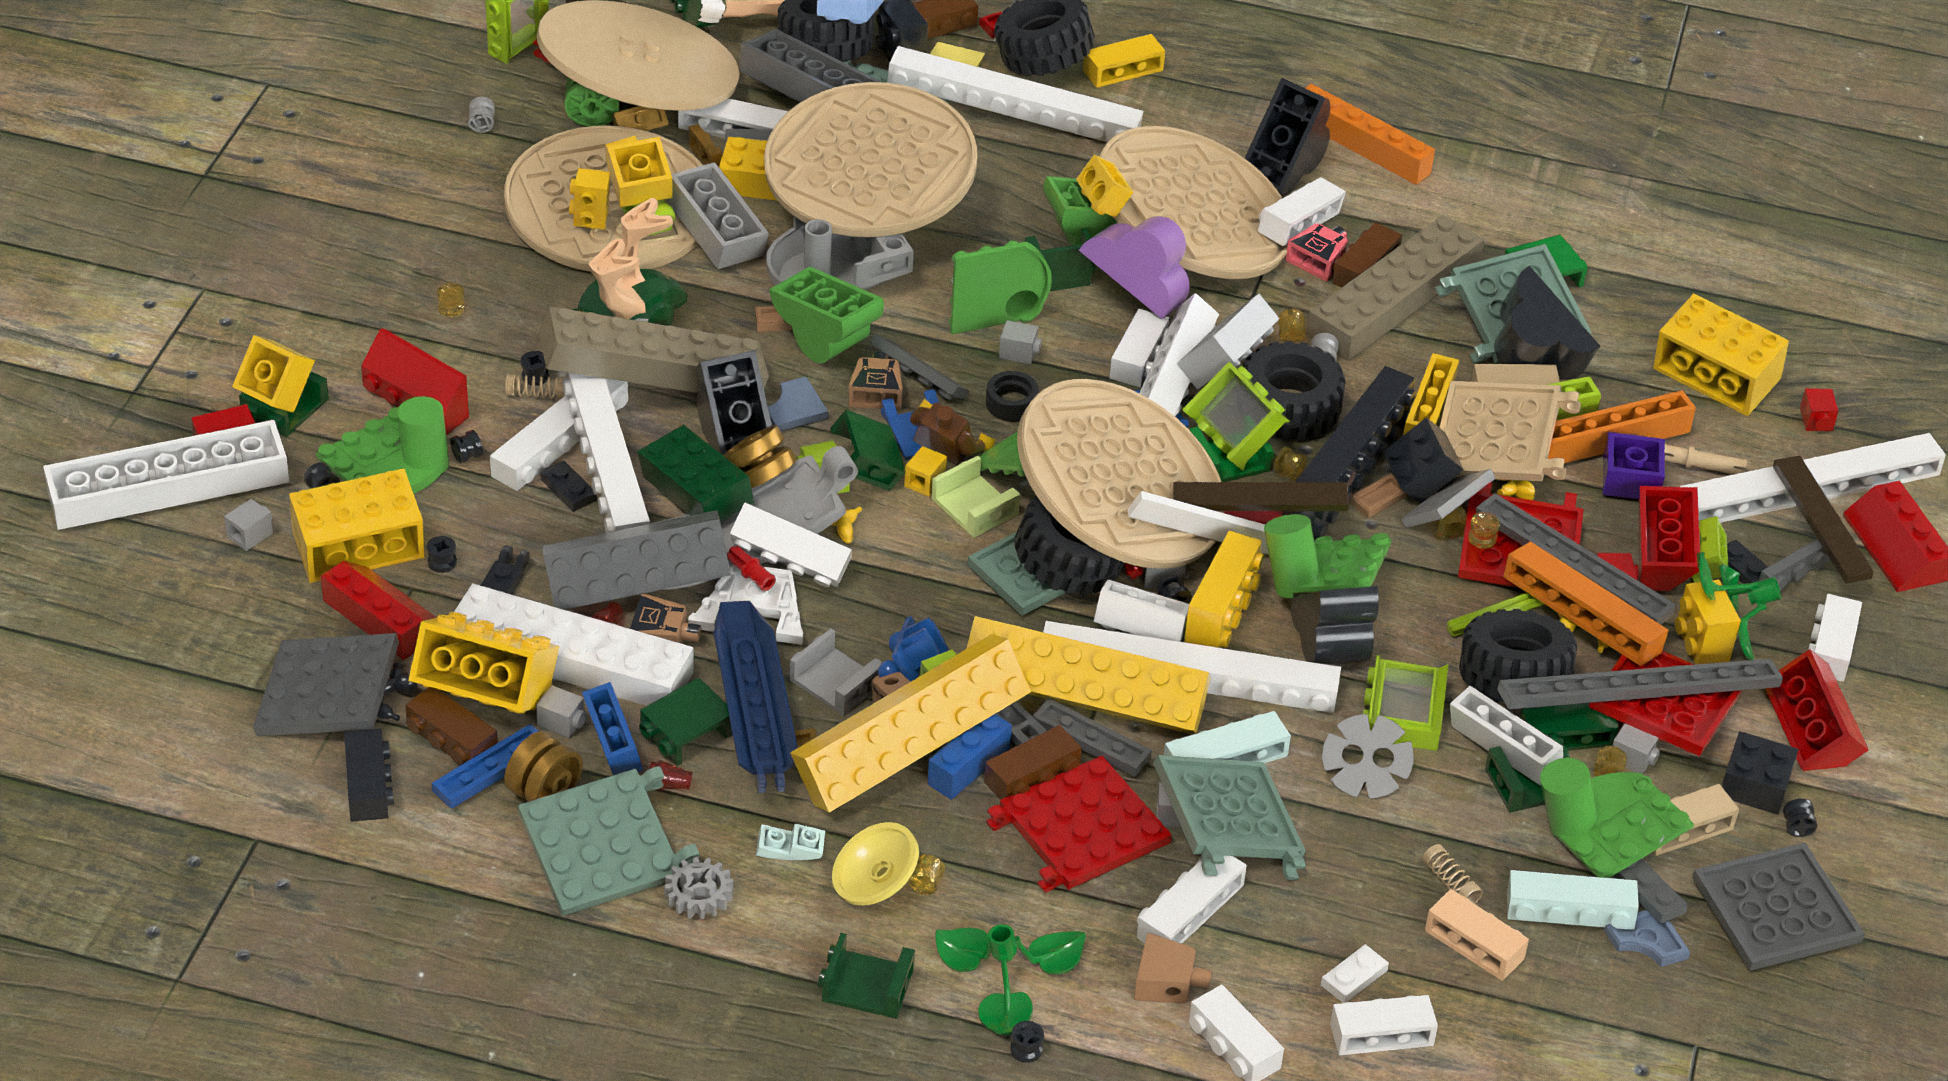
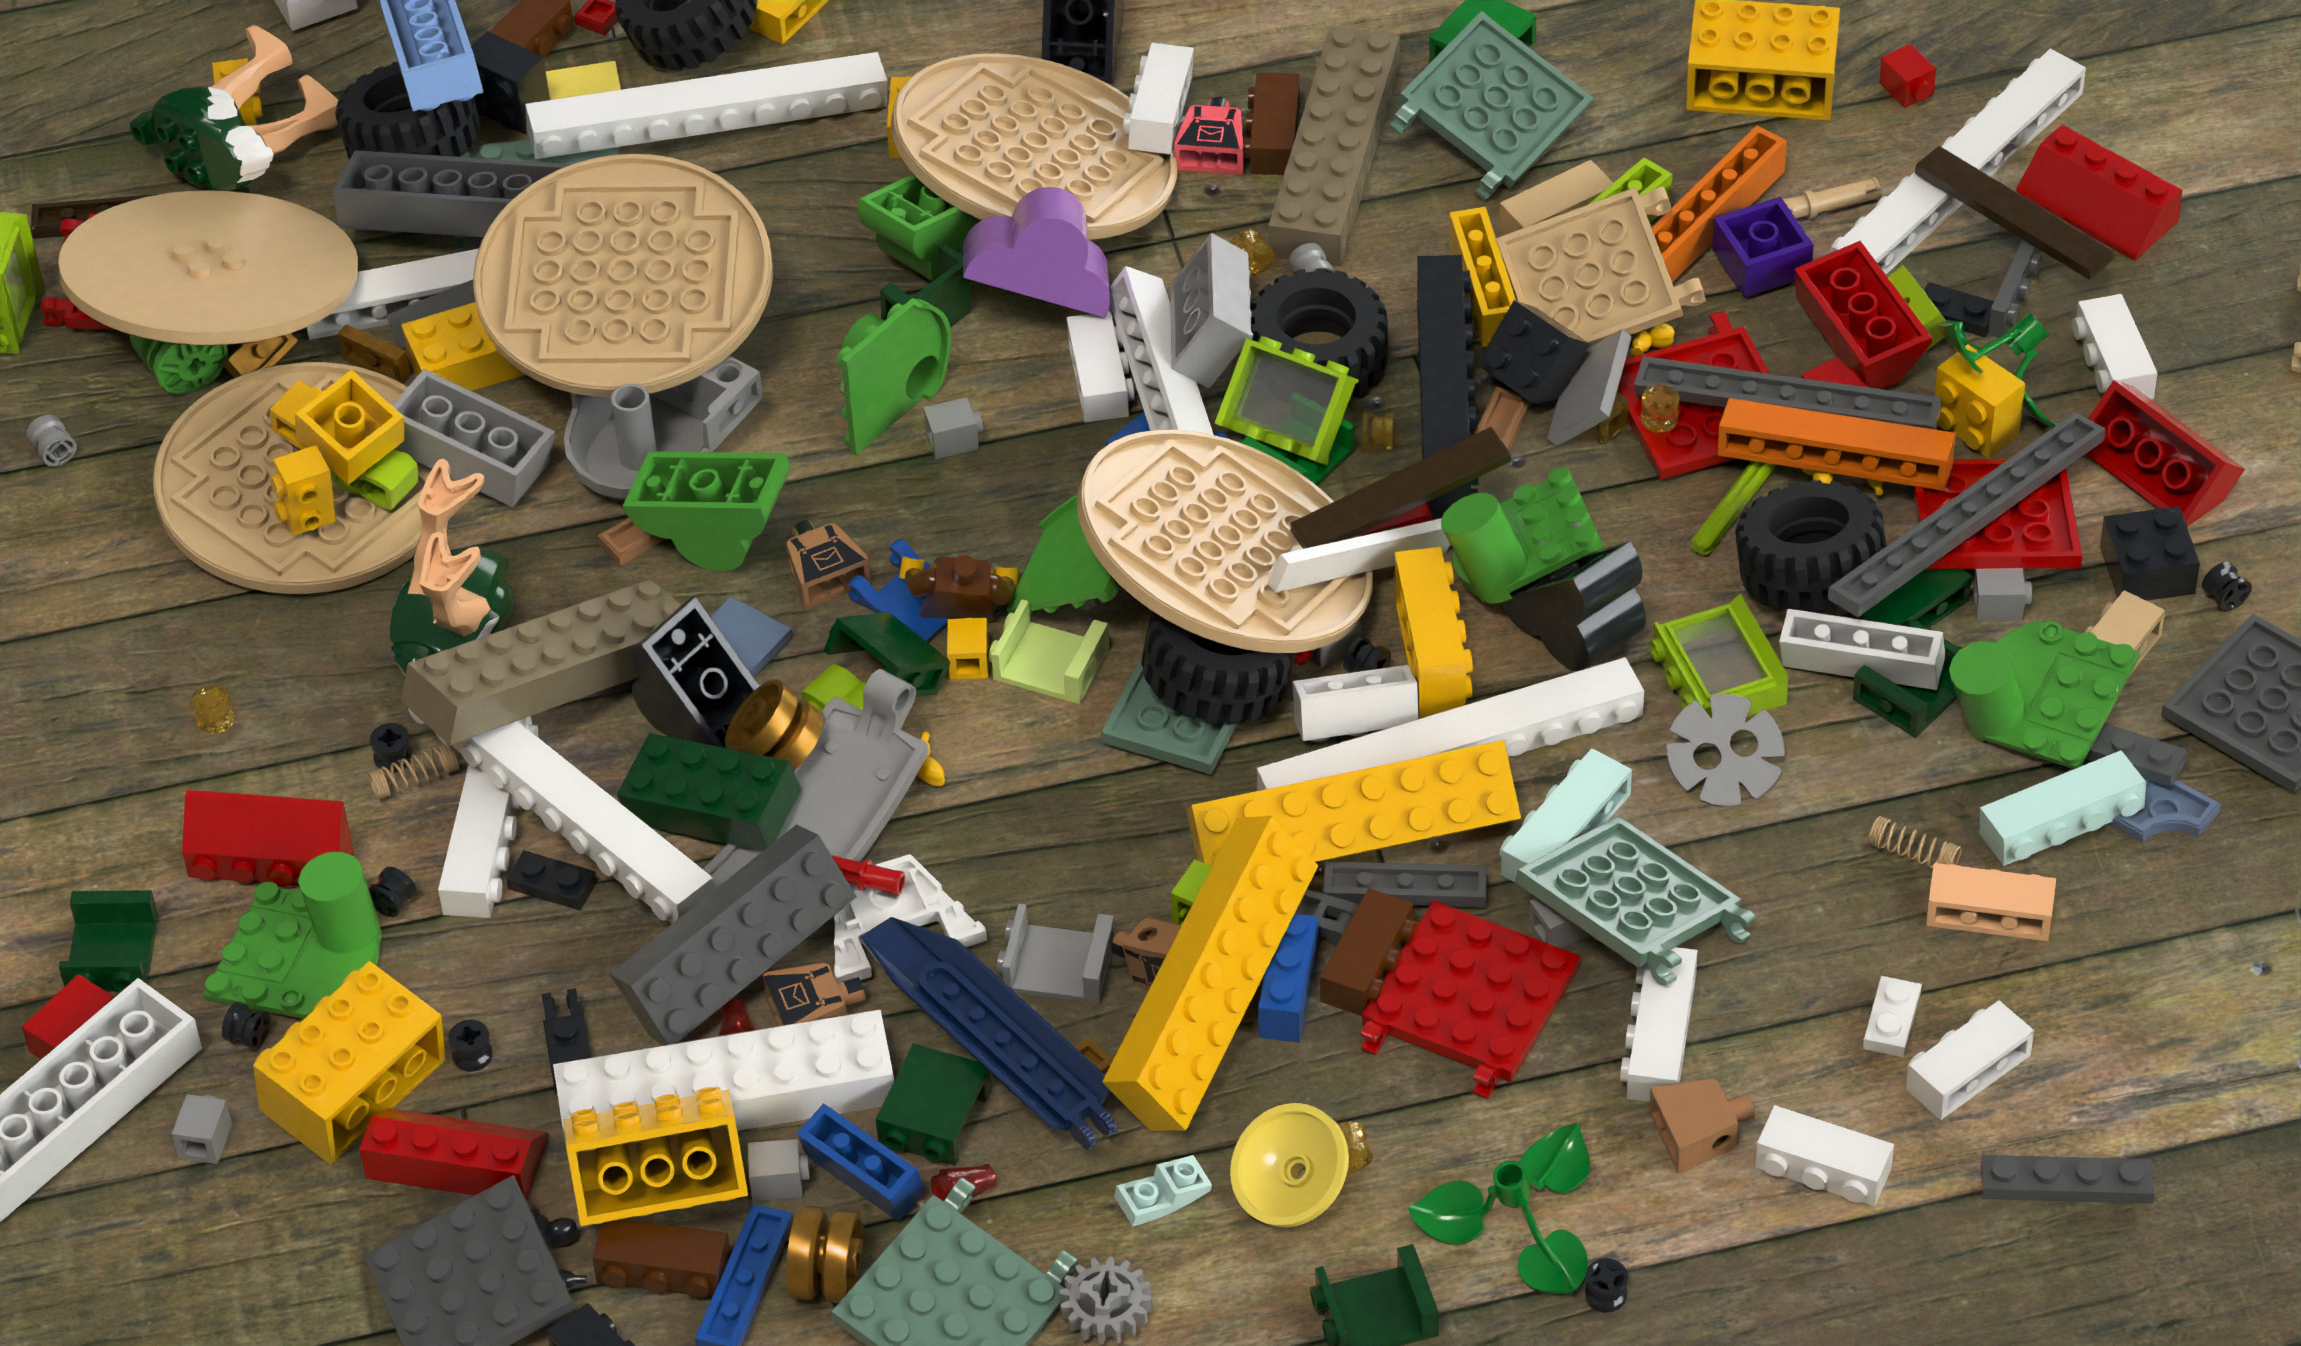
camera: 25 degrees left, 5 degrees up
yellow brick [232,335,315,413] -> none
white brick [730,503,852,587] -> none
dark grey plate [871,334,970,400] -> none
blue piece [878,616,949,682] -> none
black tyre [985,371,1039,421] -> none
yellow brick [1076,154,1134,218] -> none
black brick [1494,266,1600,380] -> none
clear yellow wheel [1593,746,1627,777] -> none

